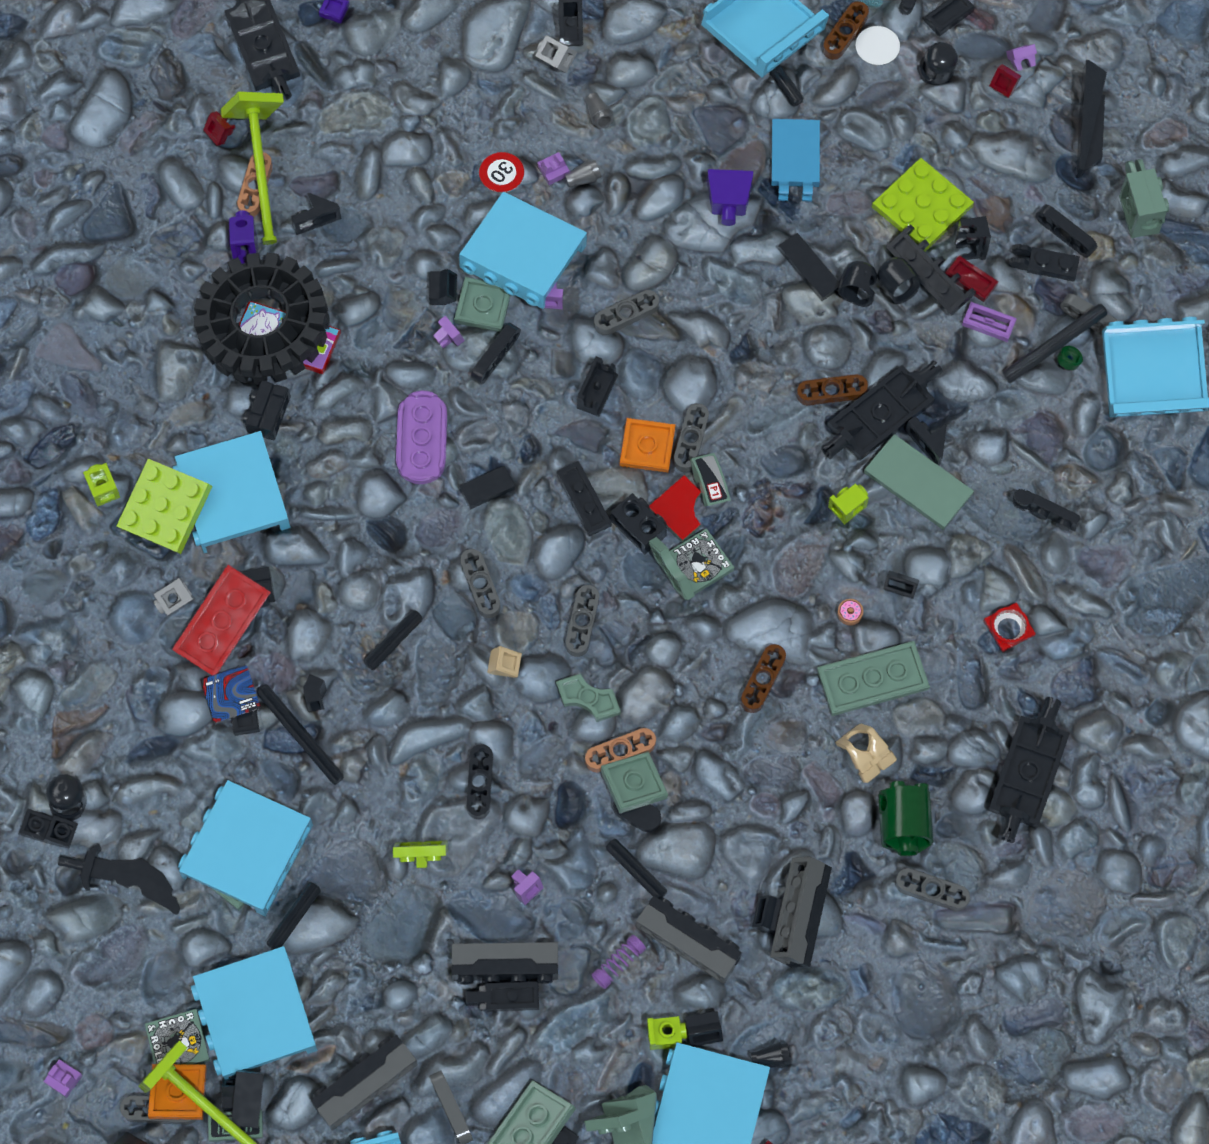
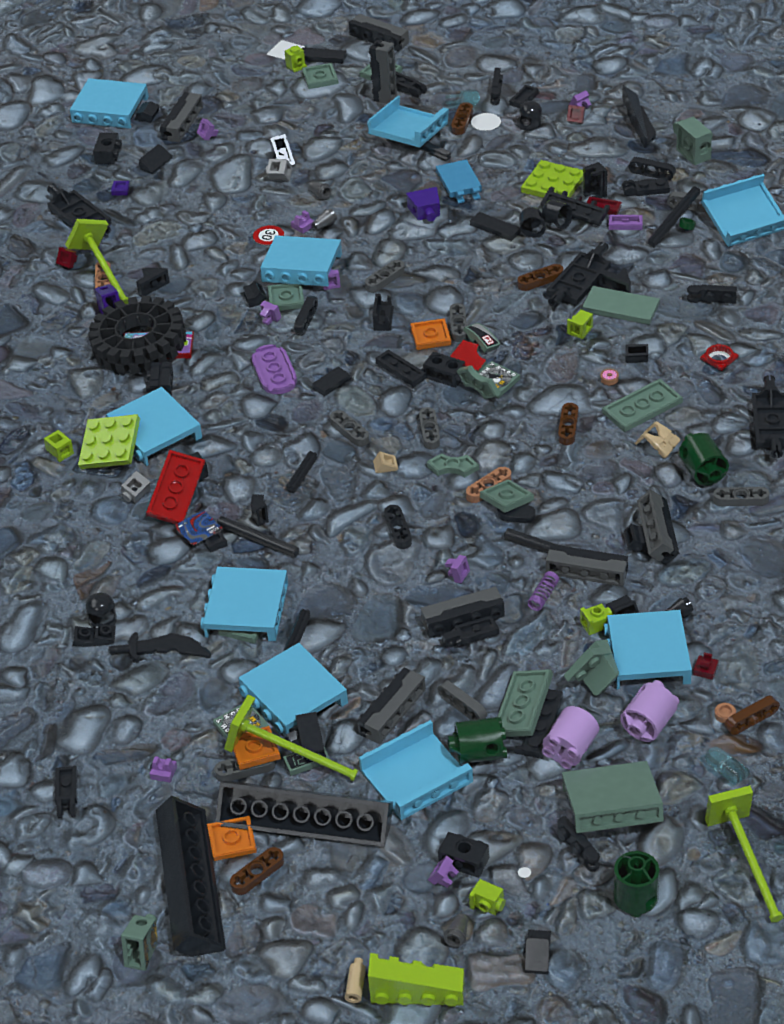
camera: 15 degrees left, 25 degrees down
lime hinge [393,840,448,868] -> none

